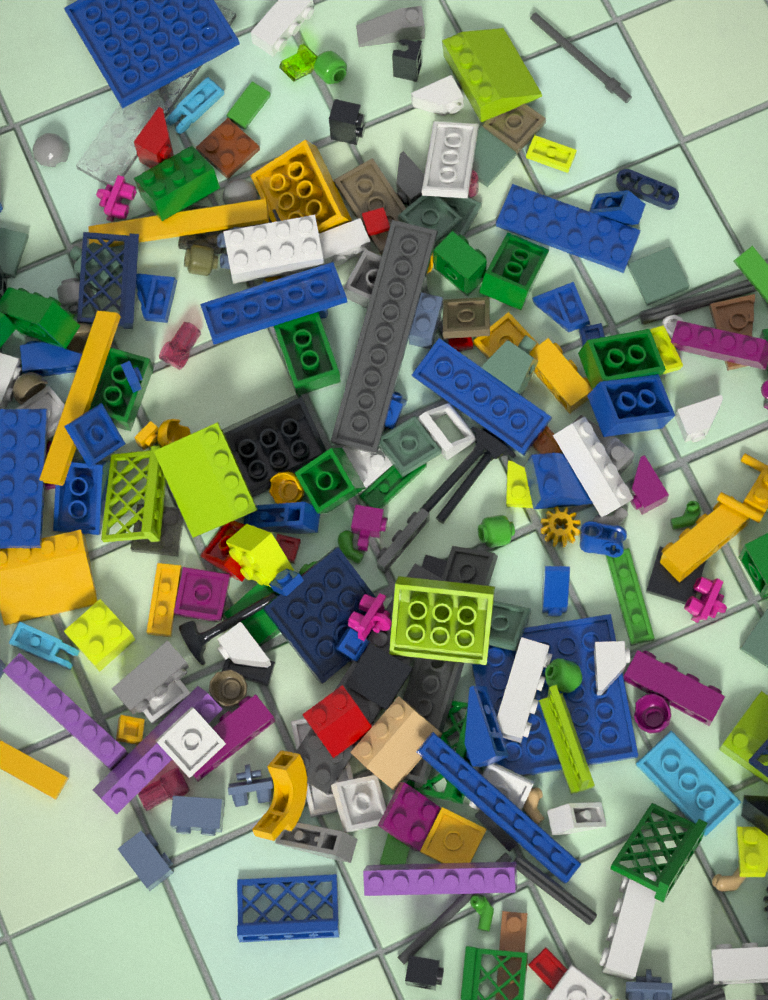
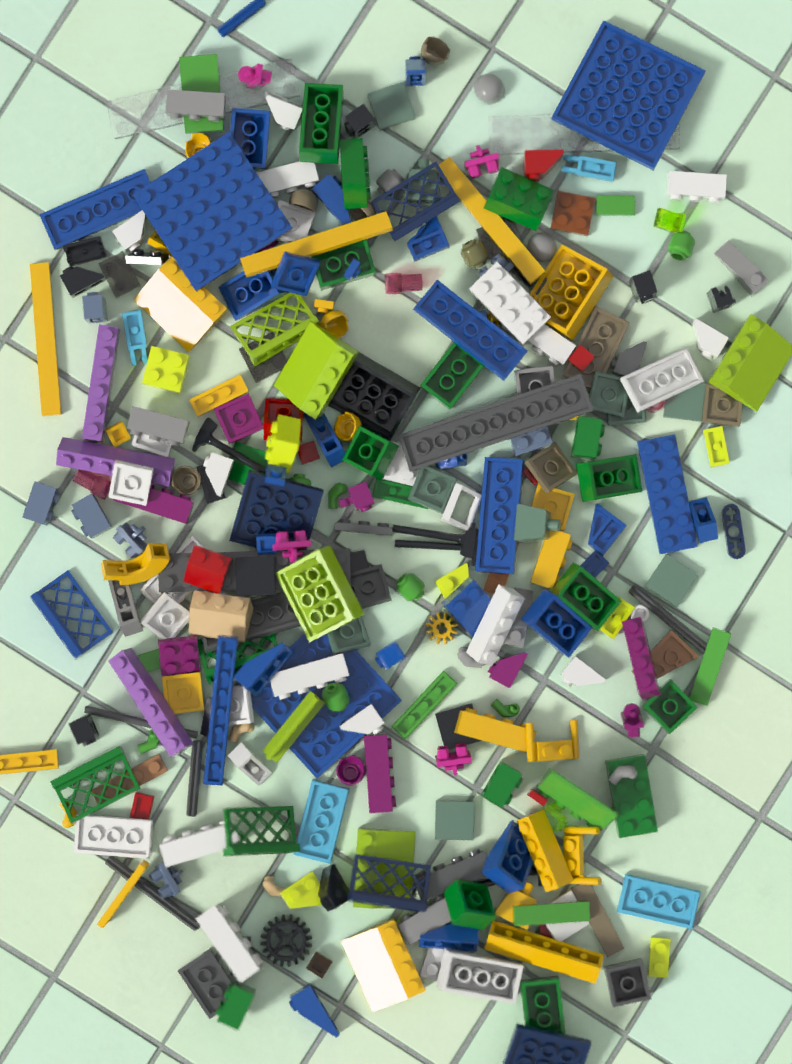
camera: 50 degrees right, 15 degrees up
blue piece [579,521,627,557] -> none

